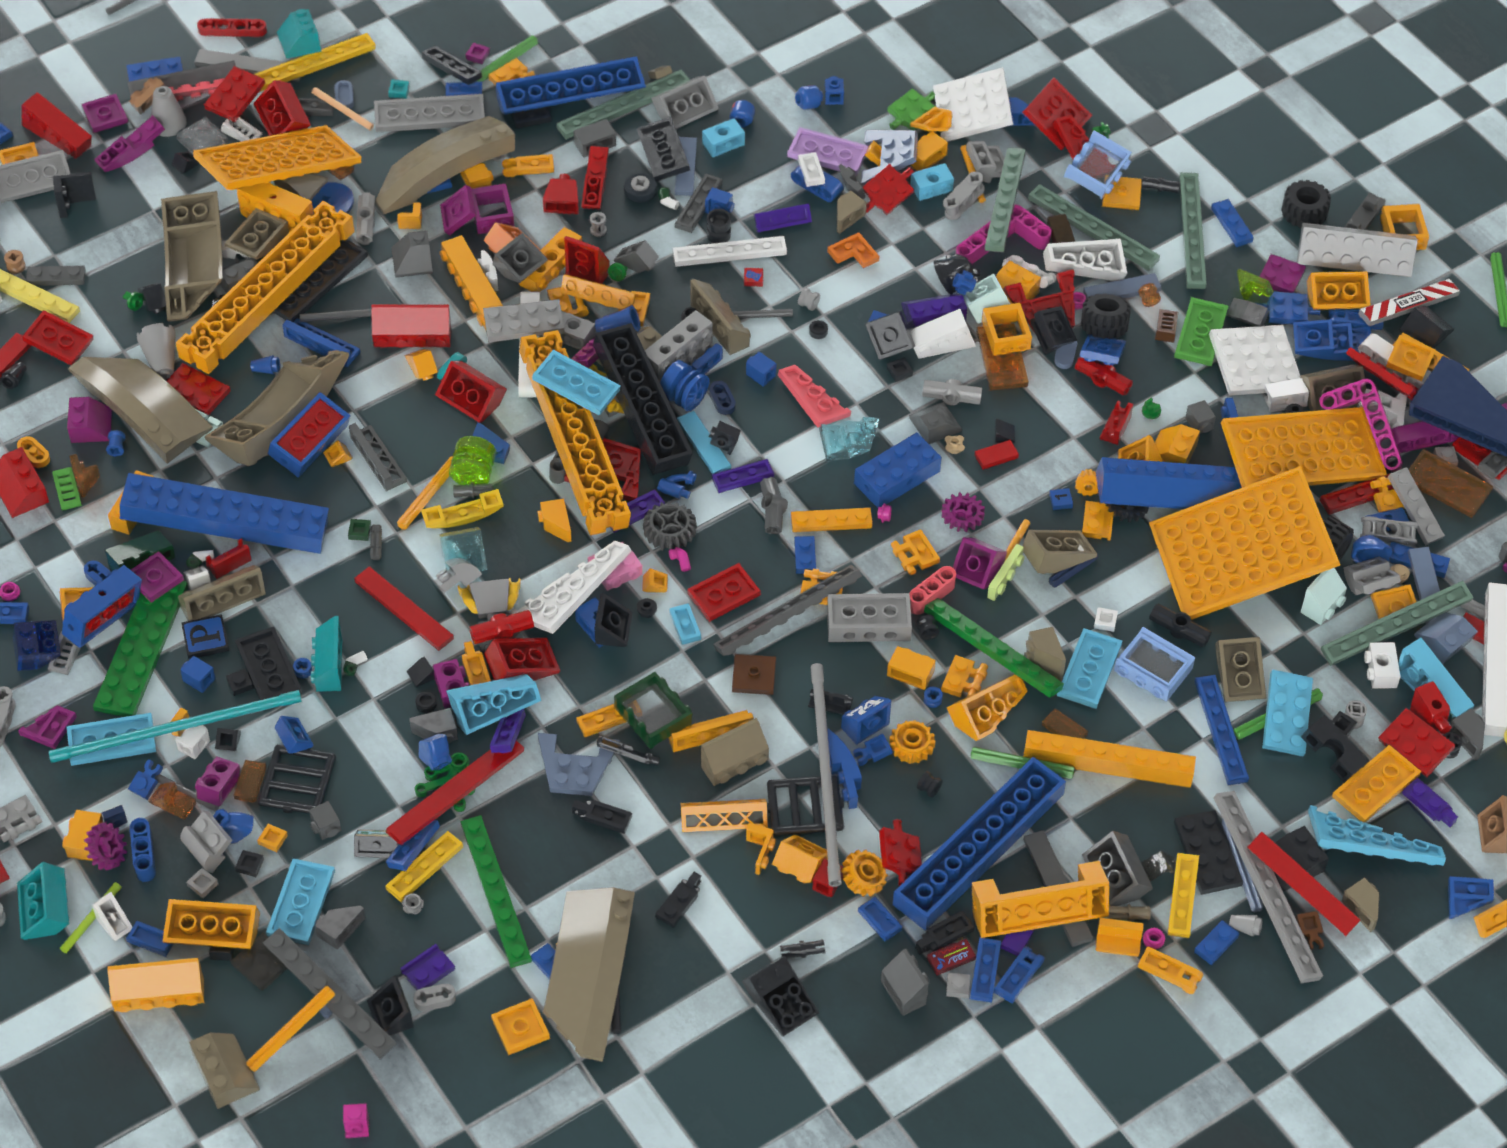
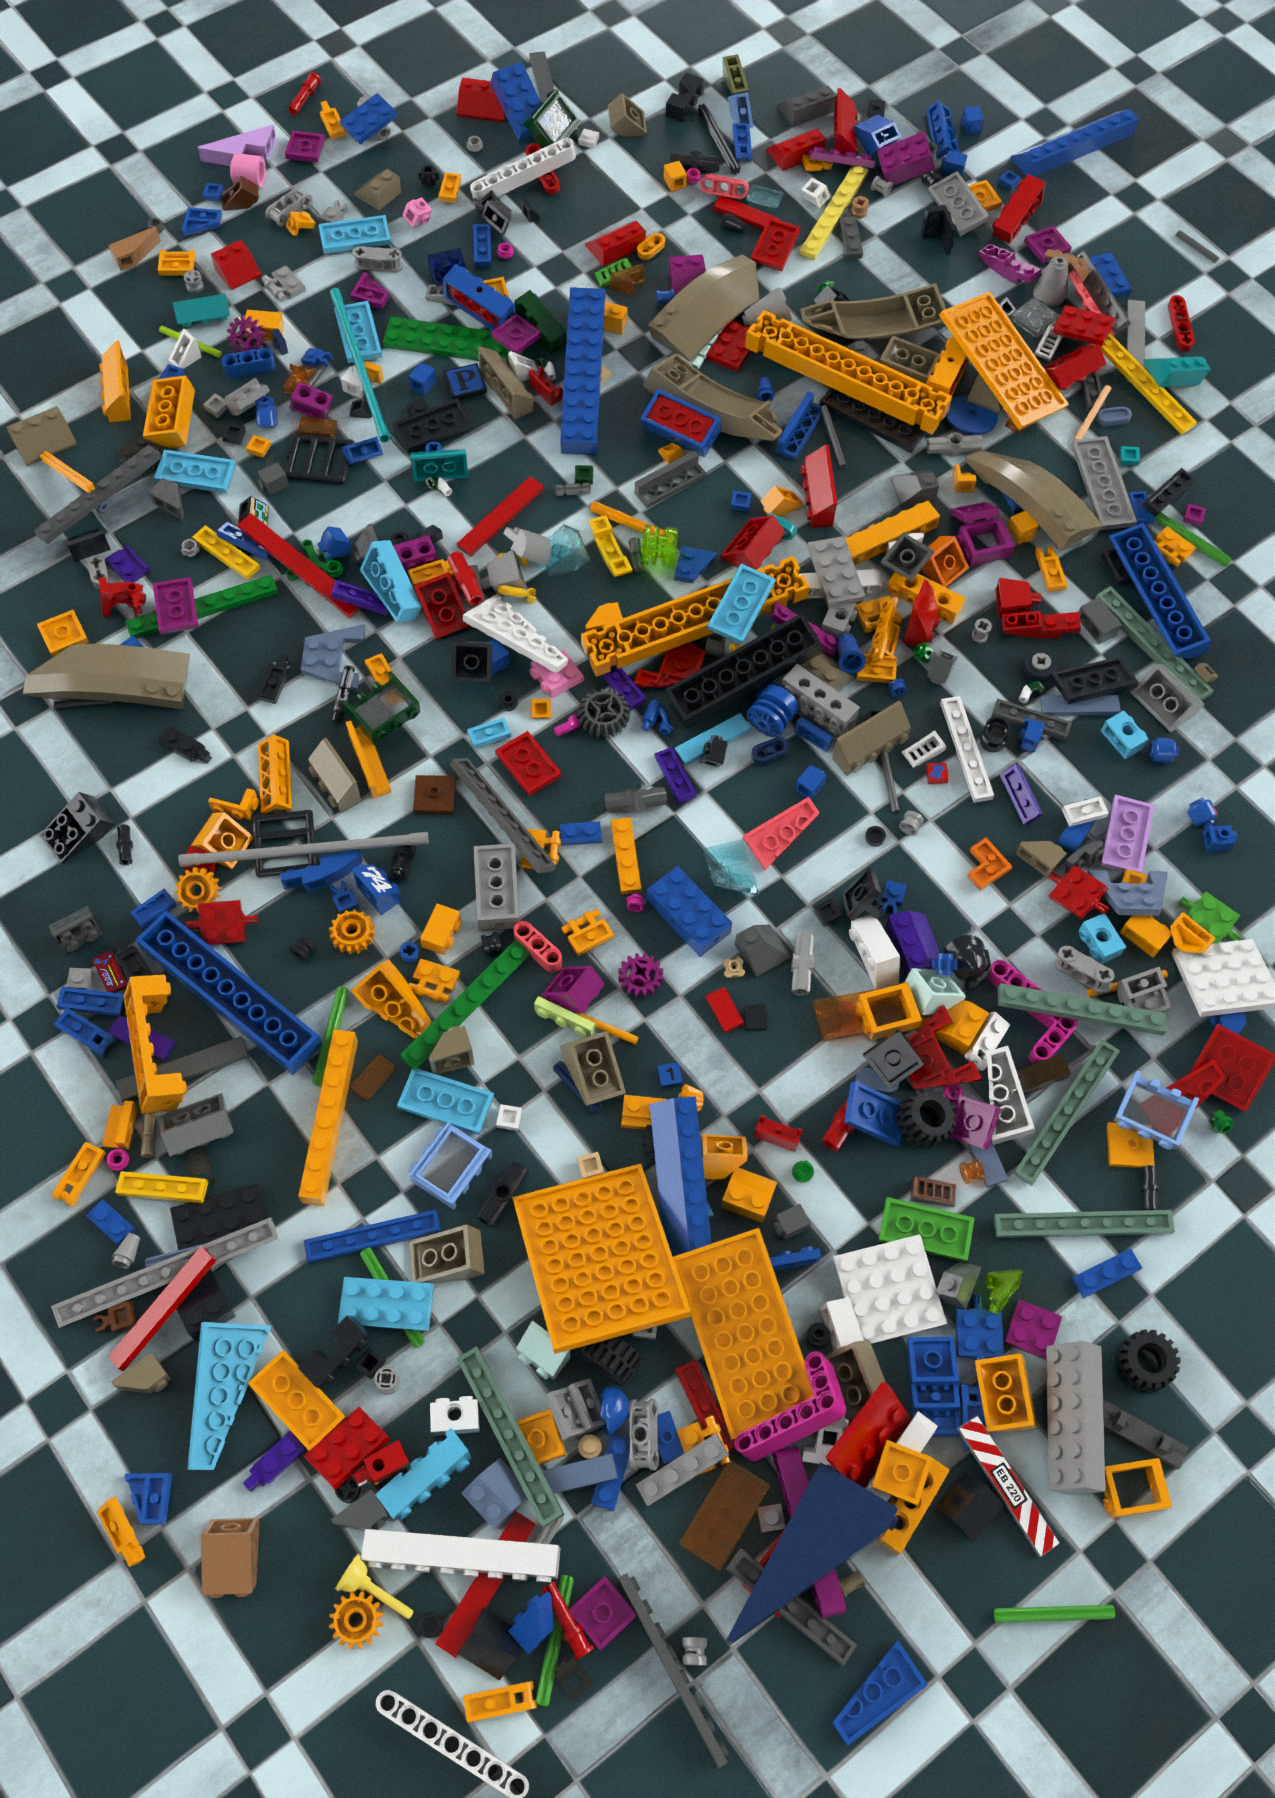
camera: 85 degrees right, 10 degrees up
none -> red tile [99,577,146,618]
none -> magenta plate [153,577,199,635]
none -> tan plate [577,1152,604,1179]
none -> blue plate [730,490,752,512]
none -> blue bush [888,679,908,697]
none -> white slope [902,731,946,768]
none -> magenta tile [949,1095,1001,1150]

